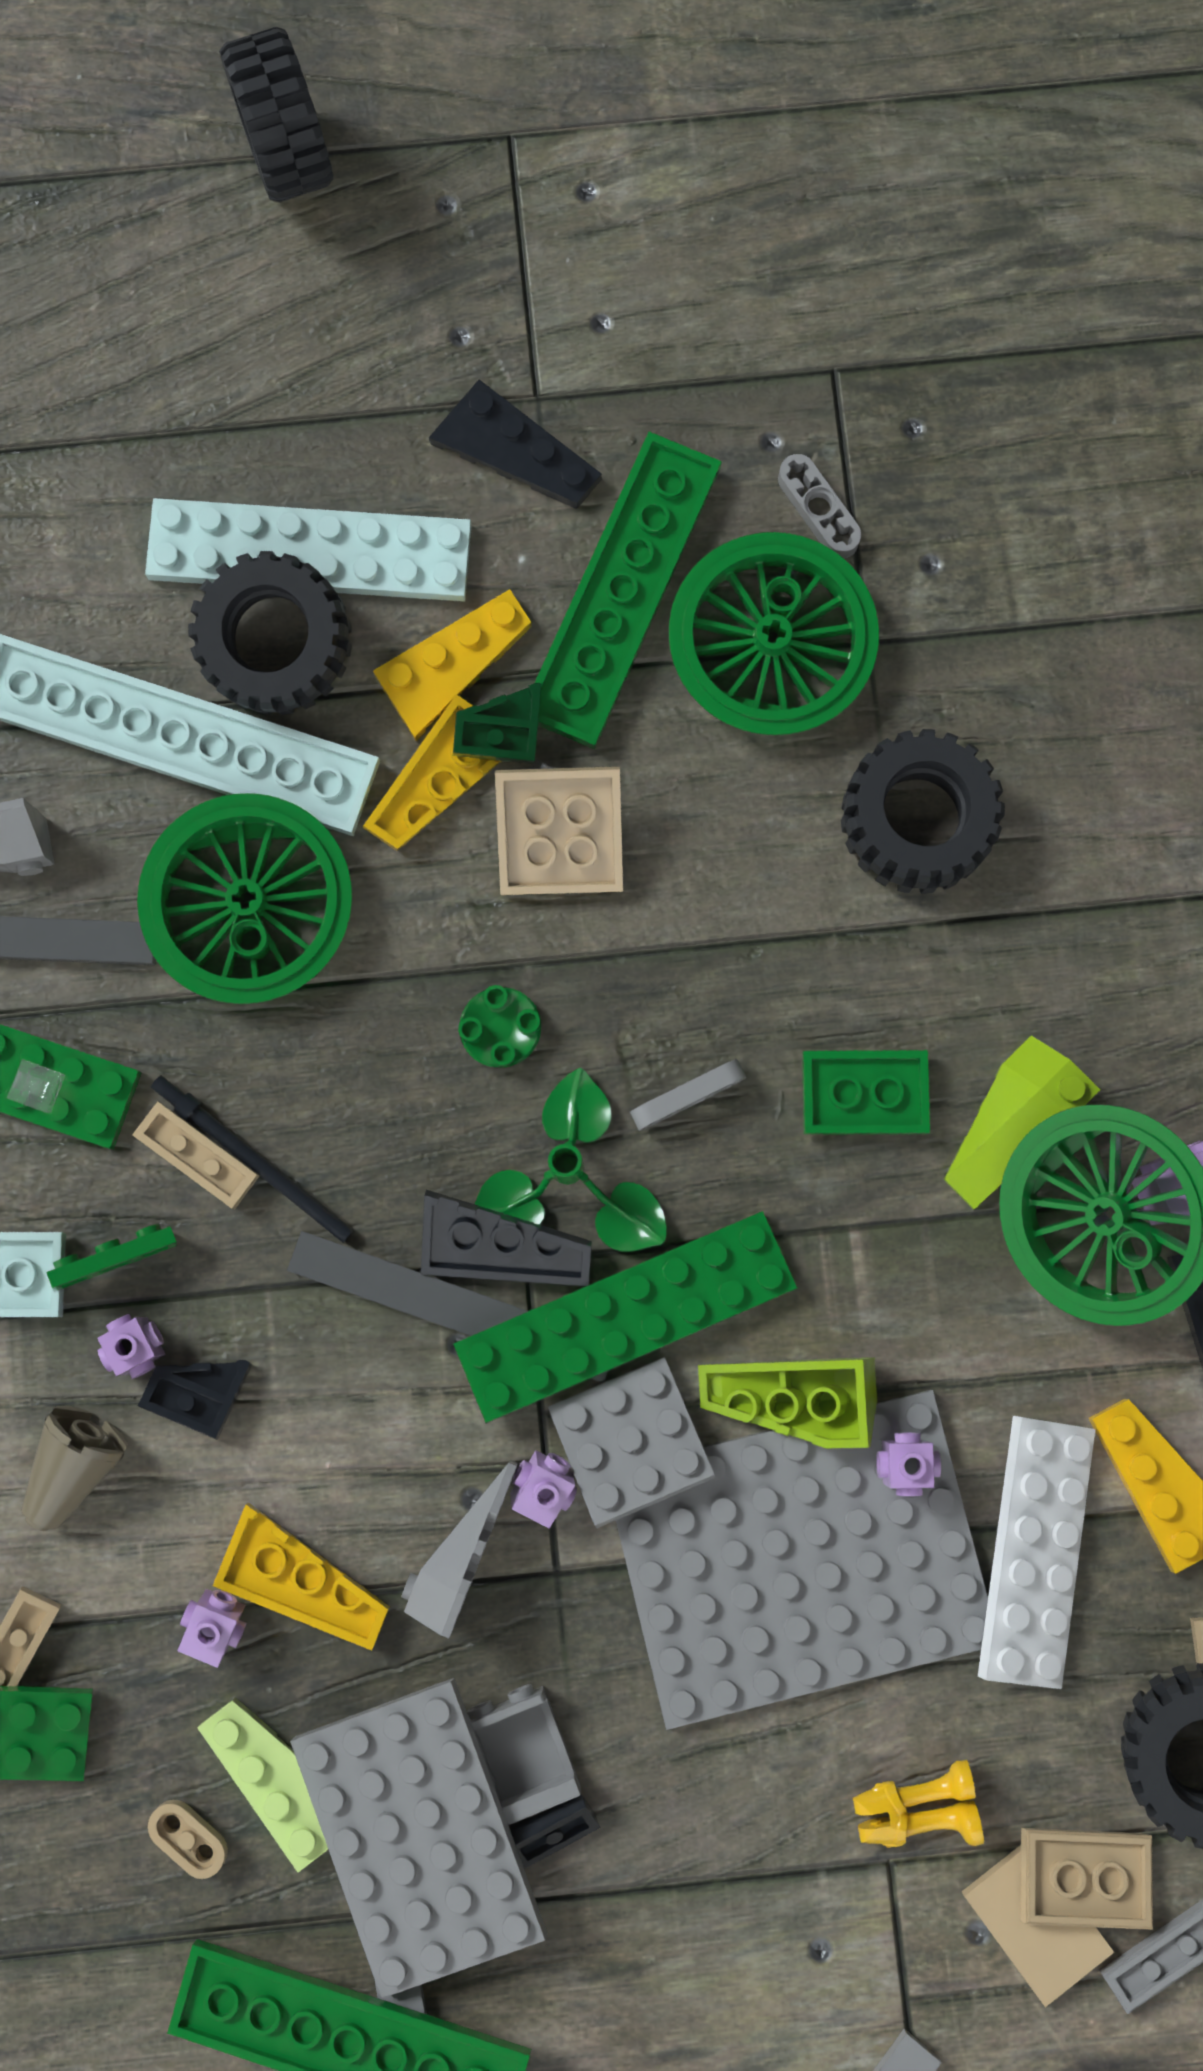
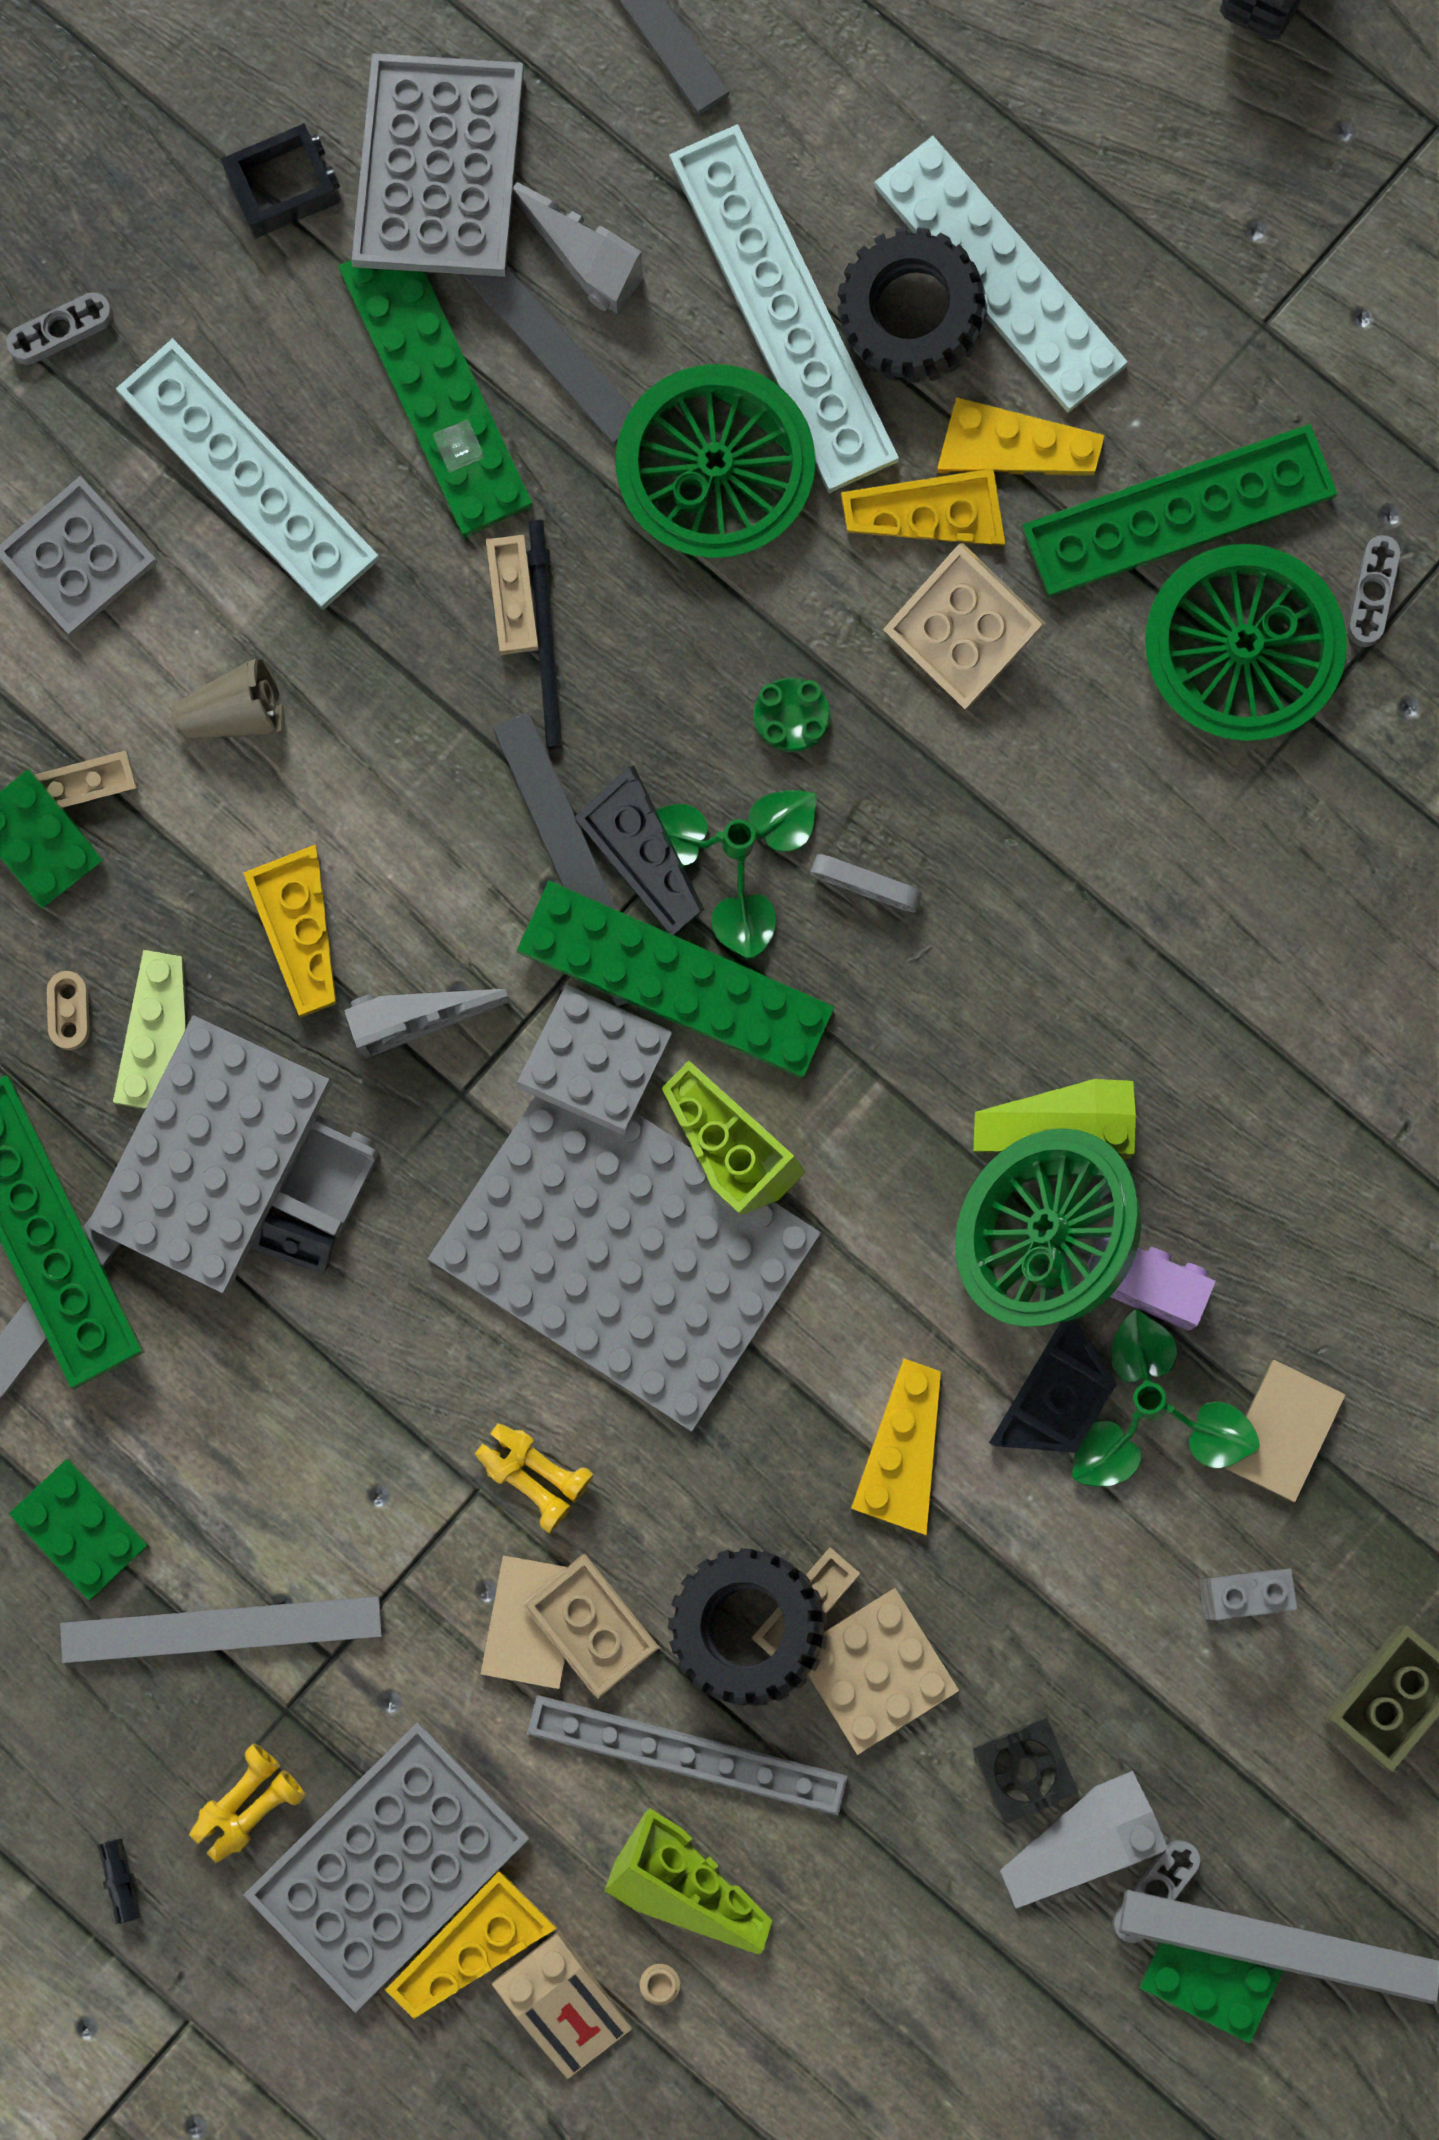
camera: 50 degrees right, 0 degrees up
green plate [46,1224,176,1292] -> none
lavender brick [97,1314,166,1379] -> none
black wing [137,1360,252,1440] -> none
lavender brick [178,1589,247,1668] -> none
black wing [429,379,602,509] -> none
dark green wing [452,683,542,764] -> none
lavender brick [510,1450,577,1529] -> none
green plate [802,1050,930,1135] -> none
black tyre [841,729,1005,894] -> none
lavender brick [876,1432,941,1496] -> none
white plate [978,1416,1096,1689] -> none

